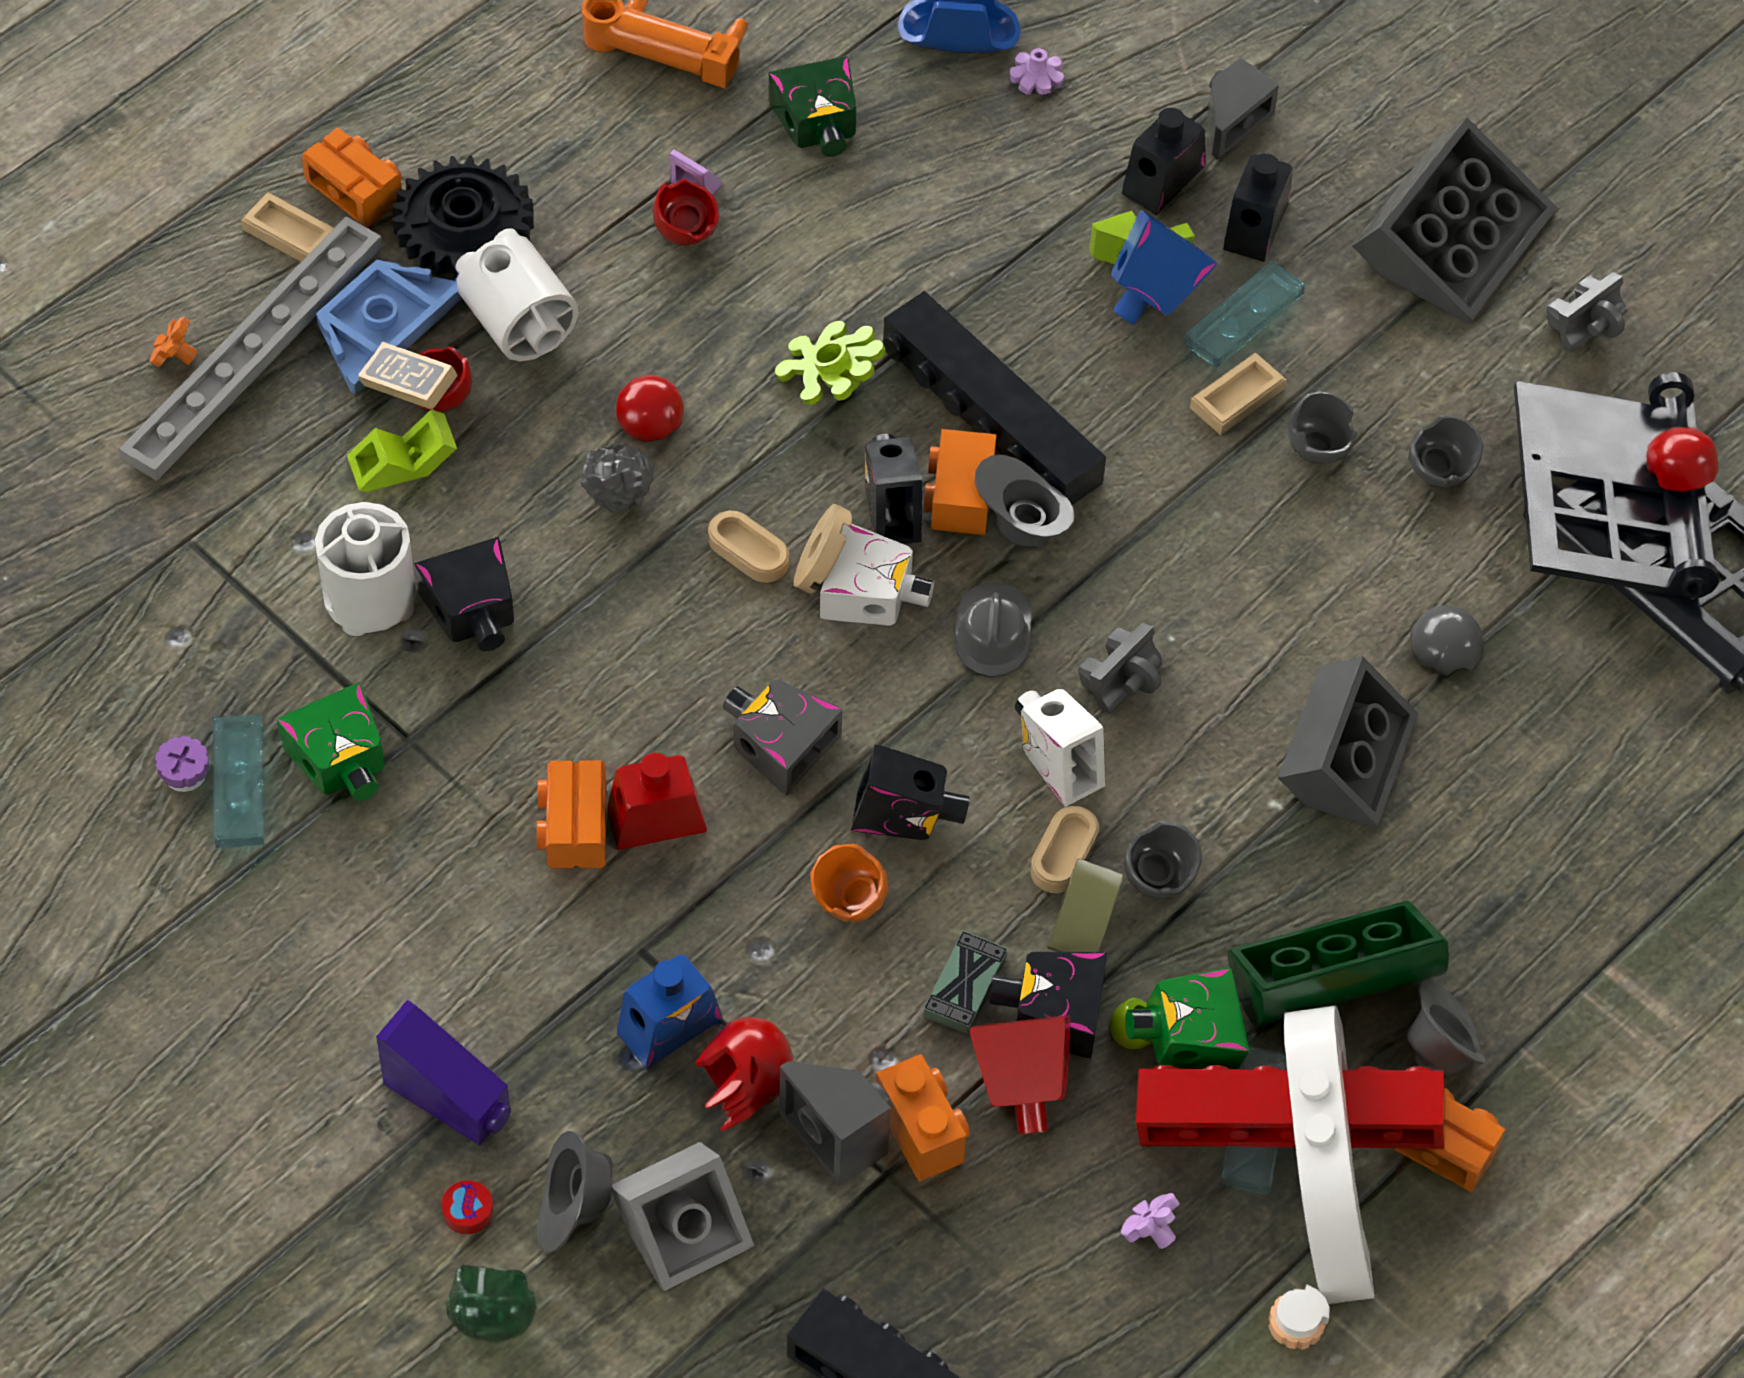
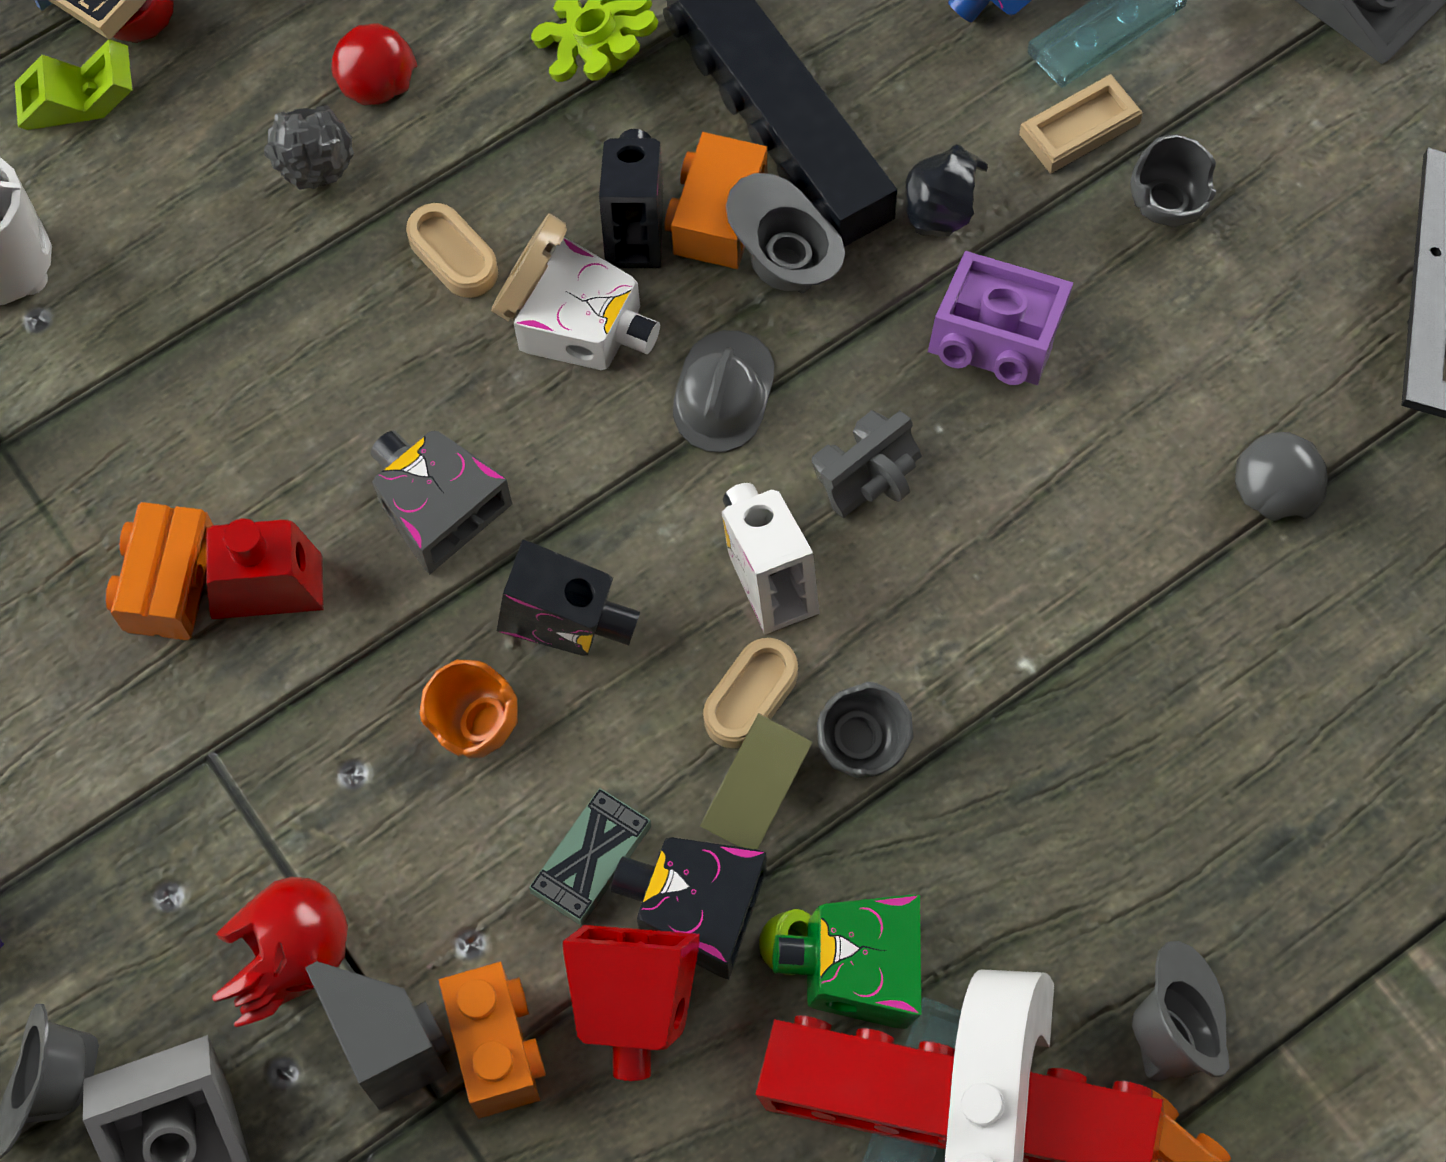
camera: 15 degrees right, 10 degrees up
black torso [414,537,514,651] -> none
blue torso [617,954,722,1069] -> none
dark green brick [1227,900,1449,1026] -> none
dark grey slope [1278,656,1419,827] -> none
dark grey hair [1408,415,1484,488] -> none
none -> black hair [905,144,988,237]
none -> medium lavender plate [928,251,1073,385]

